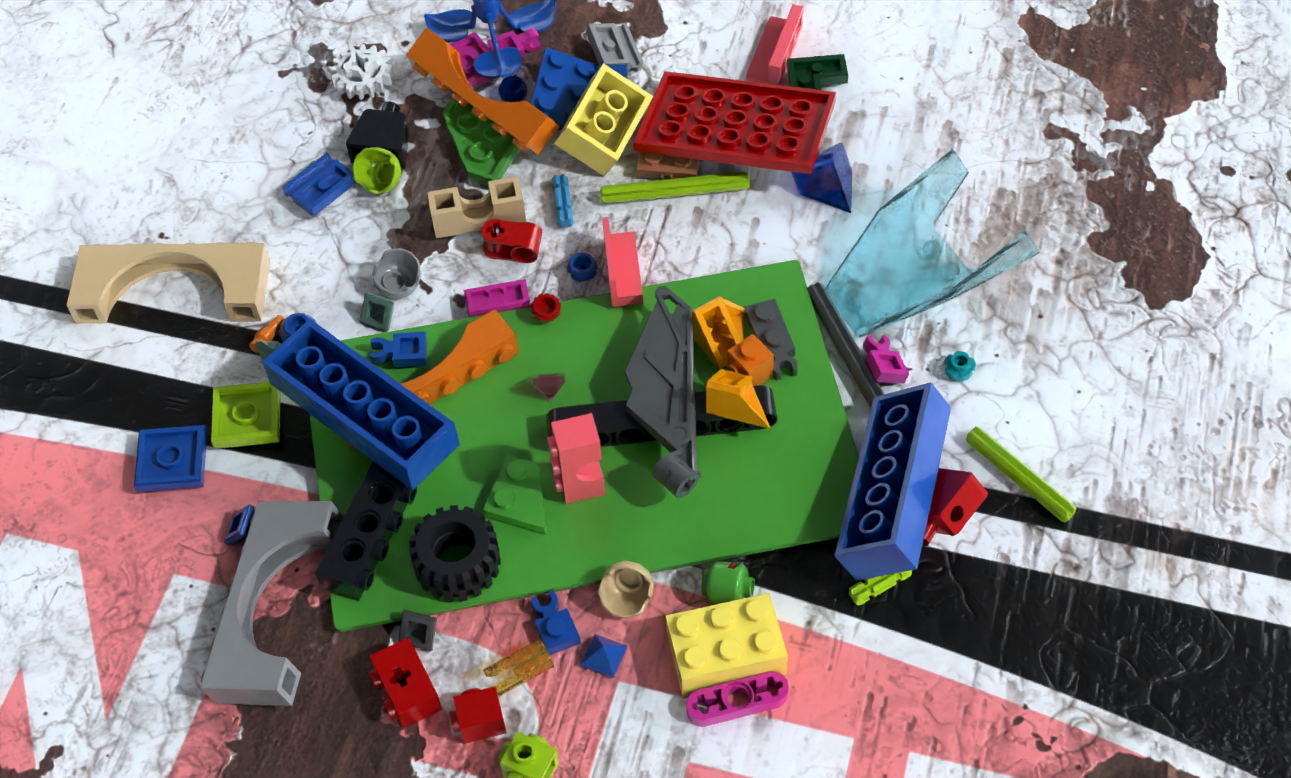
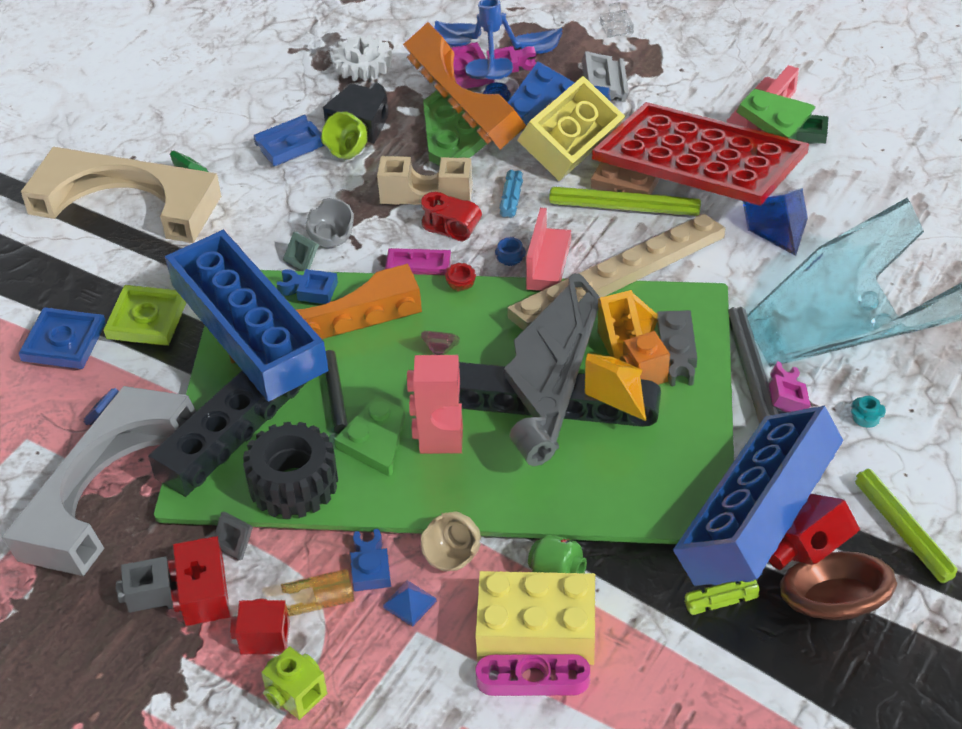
camera: 15 degrees right, 10 degrees down
none -> dark grey brick [116,556,174,613]
none -> green slope [170,150,209,172]
none -> pearl dark grey bar [325,350,347,434]
none -> tan plate [507,214,725,330]
none -> bright green wing [736,88,816,139]
none -> copper piece [780,551,897,620]

